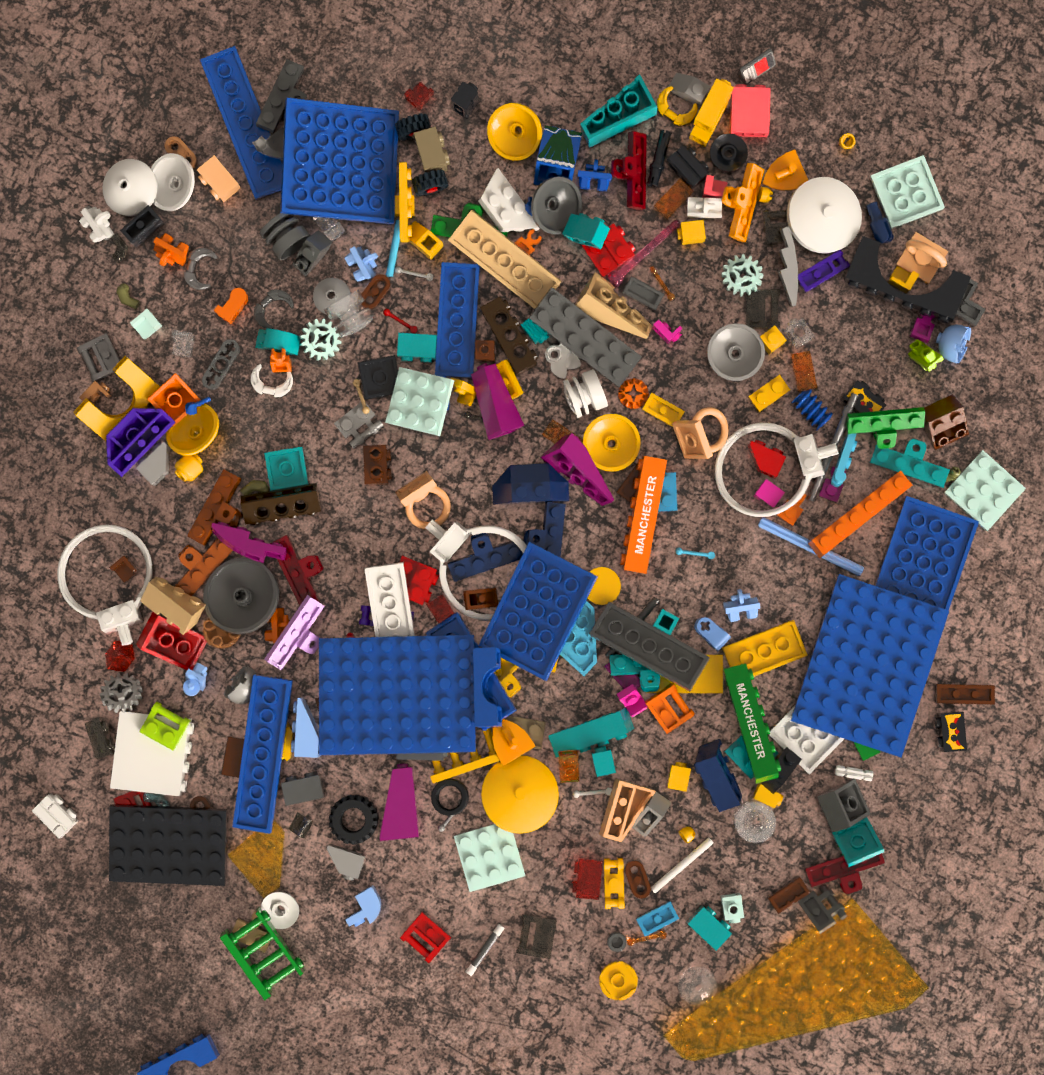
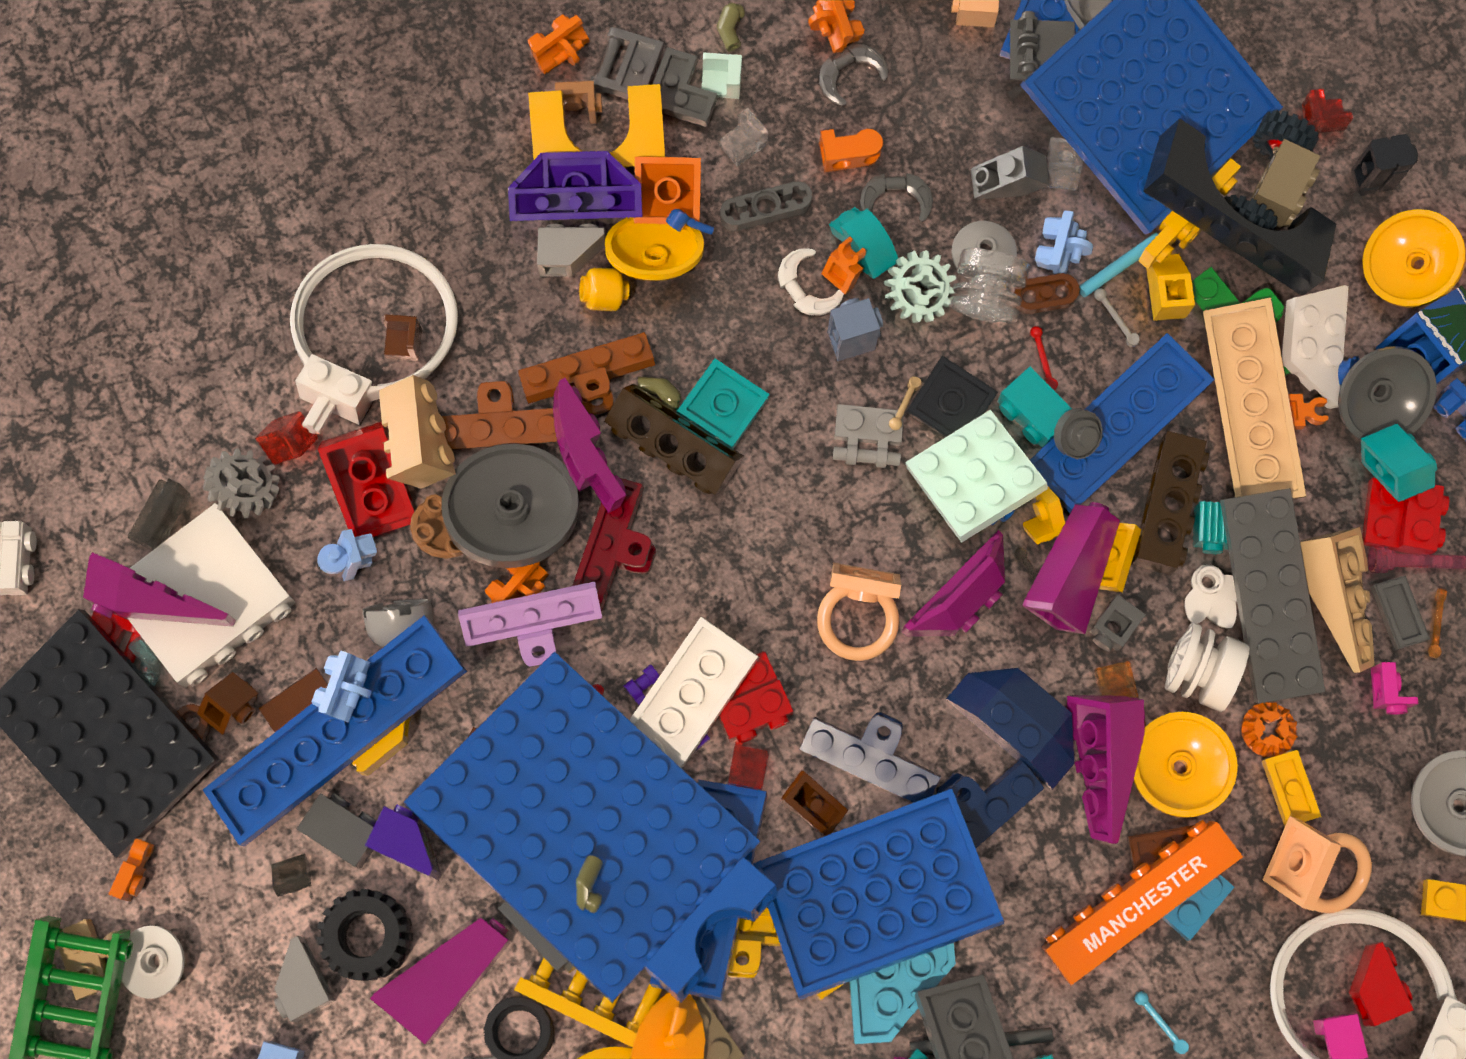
camera: 40 degrees right, 10 degrees down
lime plate [139,701,190,751] -> none
clear yellow plate [227,819,285,899] -> none
dark grey wheel [259,213,311,260] -> none
light blue slope [291,697,321,758] -> none
reddish brown brick [363,445,392,486] -> none
white brick [425,519,527,621] -> none
reddish brown brick [475,340,495,363] -> none
yellow tile [587,567,621,605] -> none
none -> magenta wedge [83,552,236,627]
none -> orange plate [108,838,155,902]
none -> reddish brown brick [197,672,259,735]
none -> light blue hips [312,651,372,723]
none -> dark purple slope [365,804,442,881]
none -> orange hips [528,14,590,74]
none -> olive arm [576,856,603,913]
none -> dark grey plate [653,47,718,127]
none -> sand blue brick [827,298,883,362]
none -> magenta wedge [901,530,1005,637]
none -> dark grey hinge [1010,11,1075,81]
none -> dark grey plate [1054,408,1103,459]
none -> dark grey brick [1089,594,1146,652]
none -> black arch [1143,118,1337,296]

